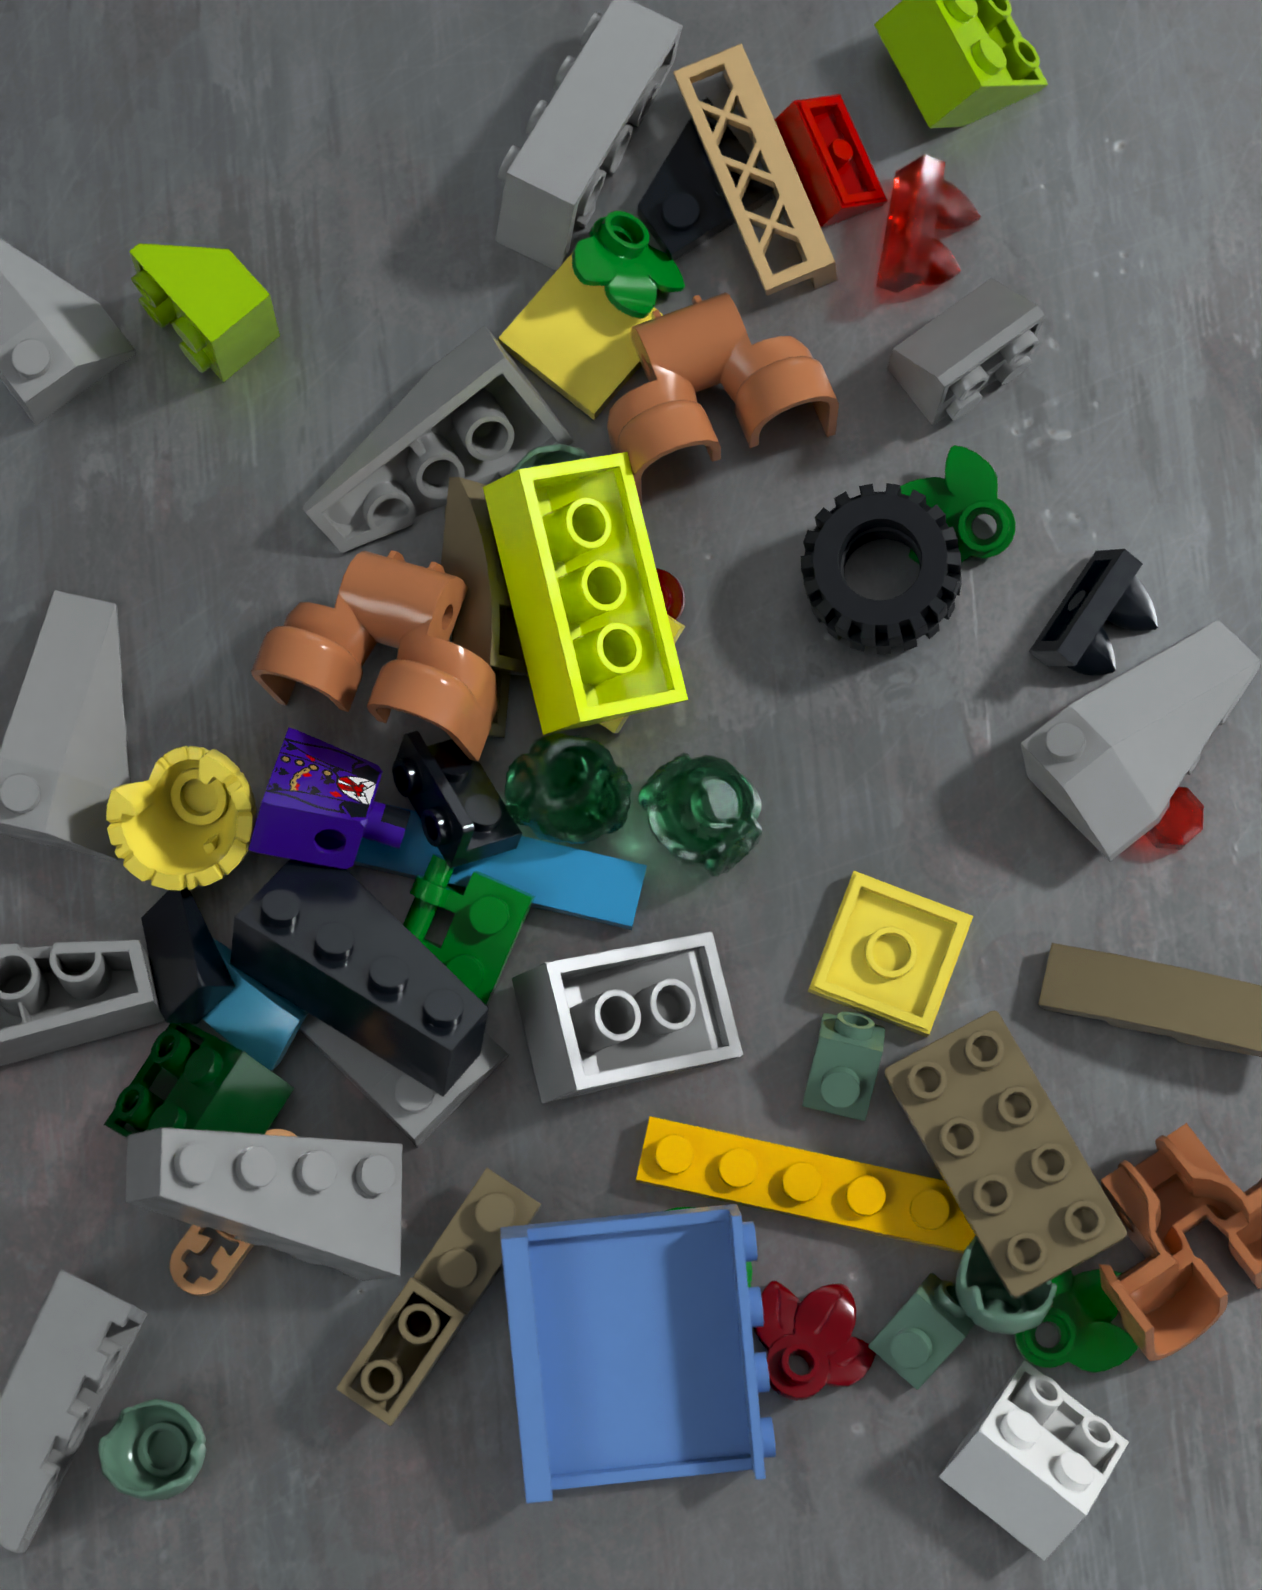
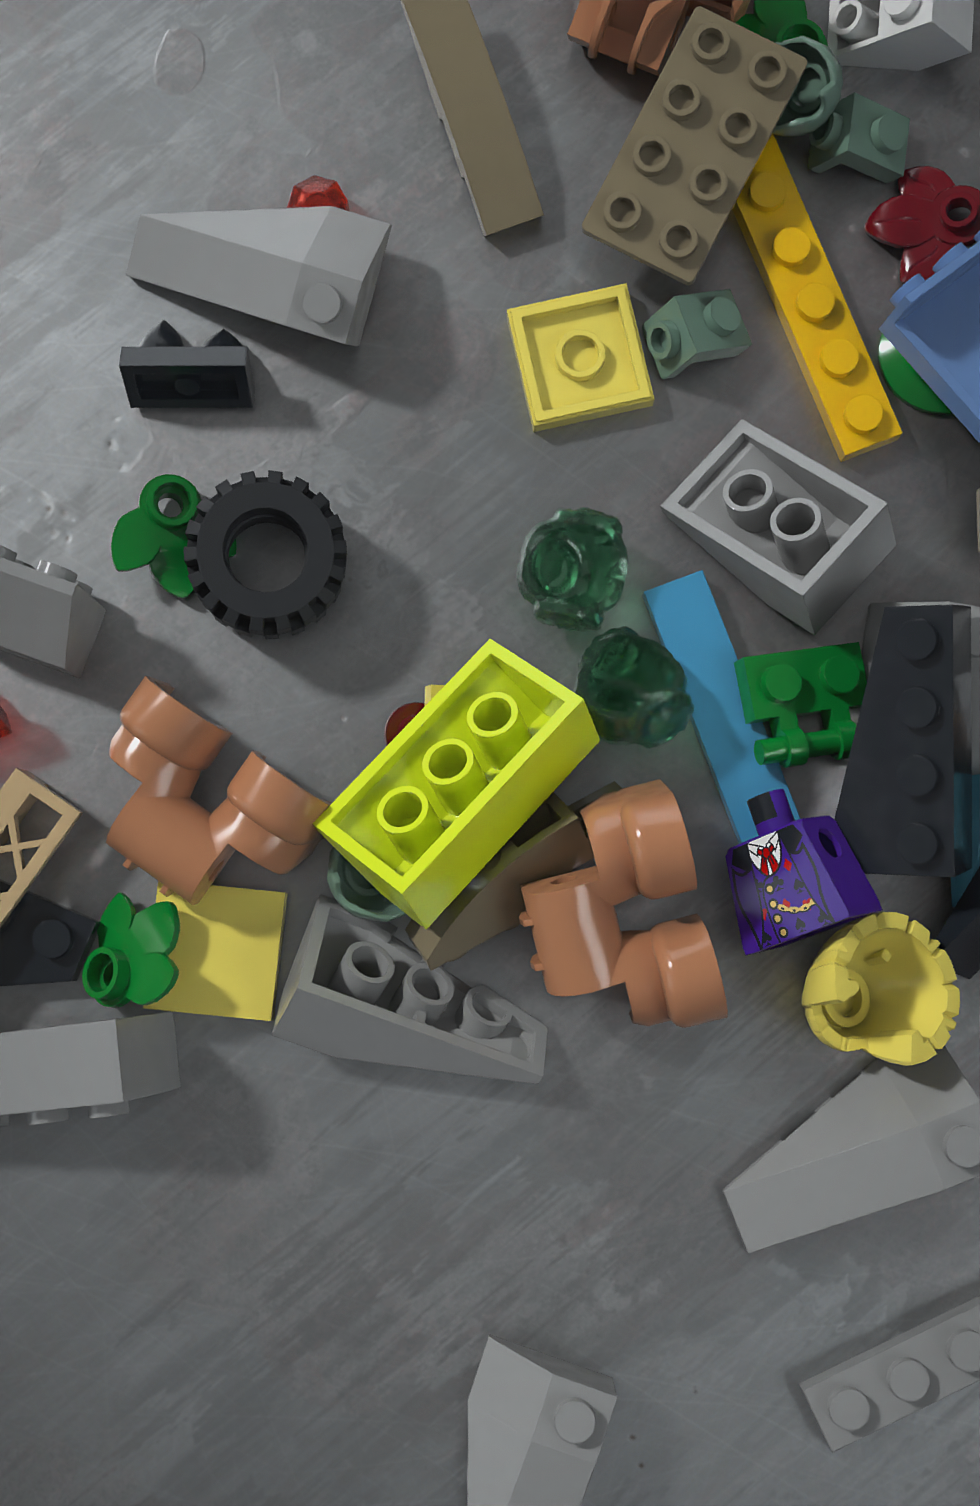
camera: 115 degrees left, 5 degrees up
lime slope [129,243,280,383] -> none
black bracket [392,731,523,868] -> none

